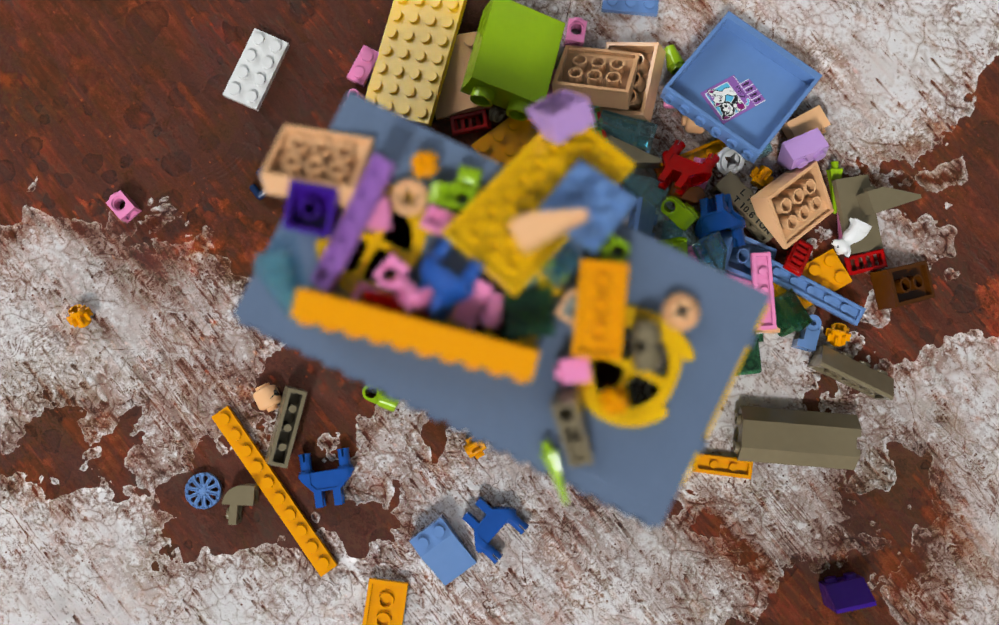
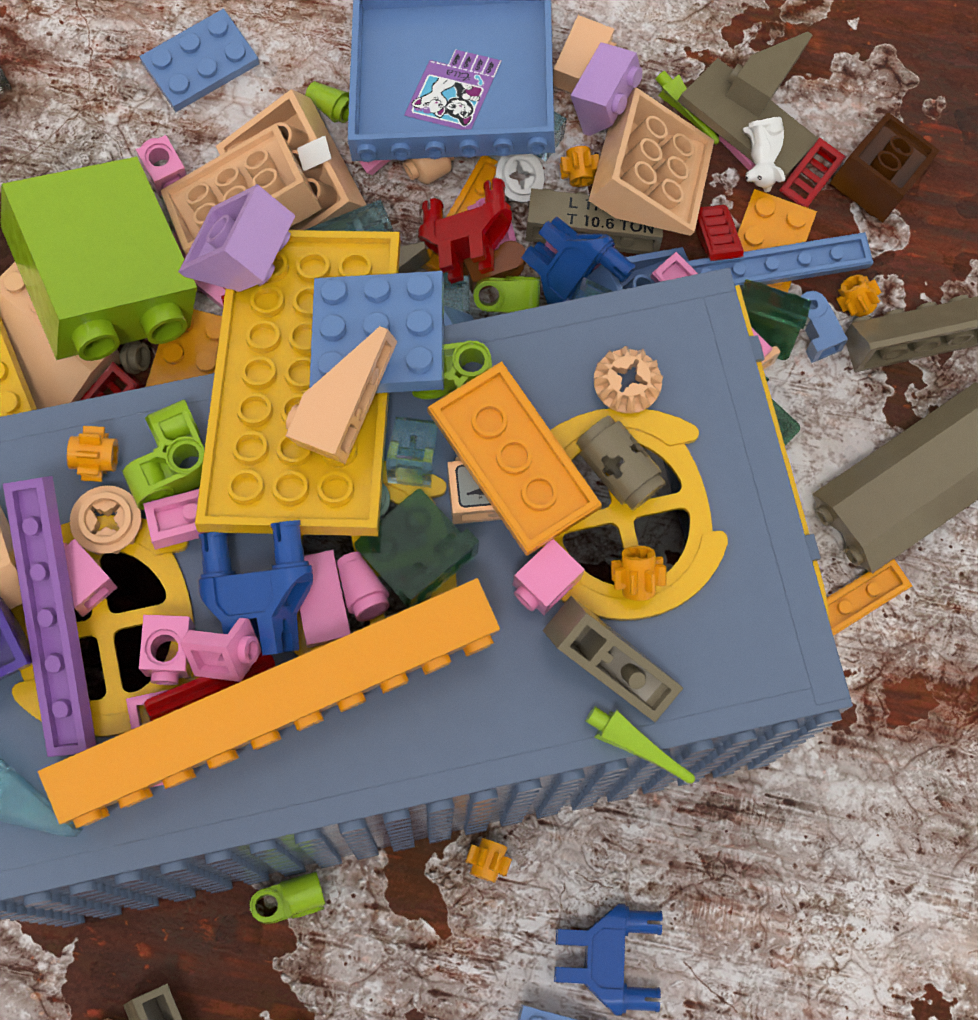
camera: 45 degrees left, 10 degrees down
none -> white sticker [297,136,331,171]

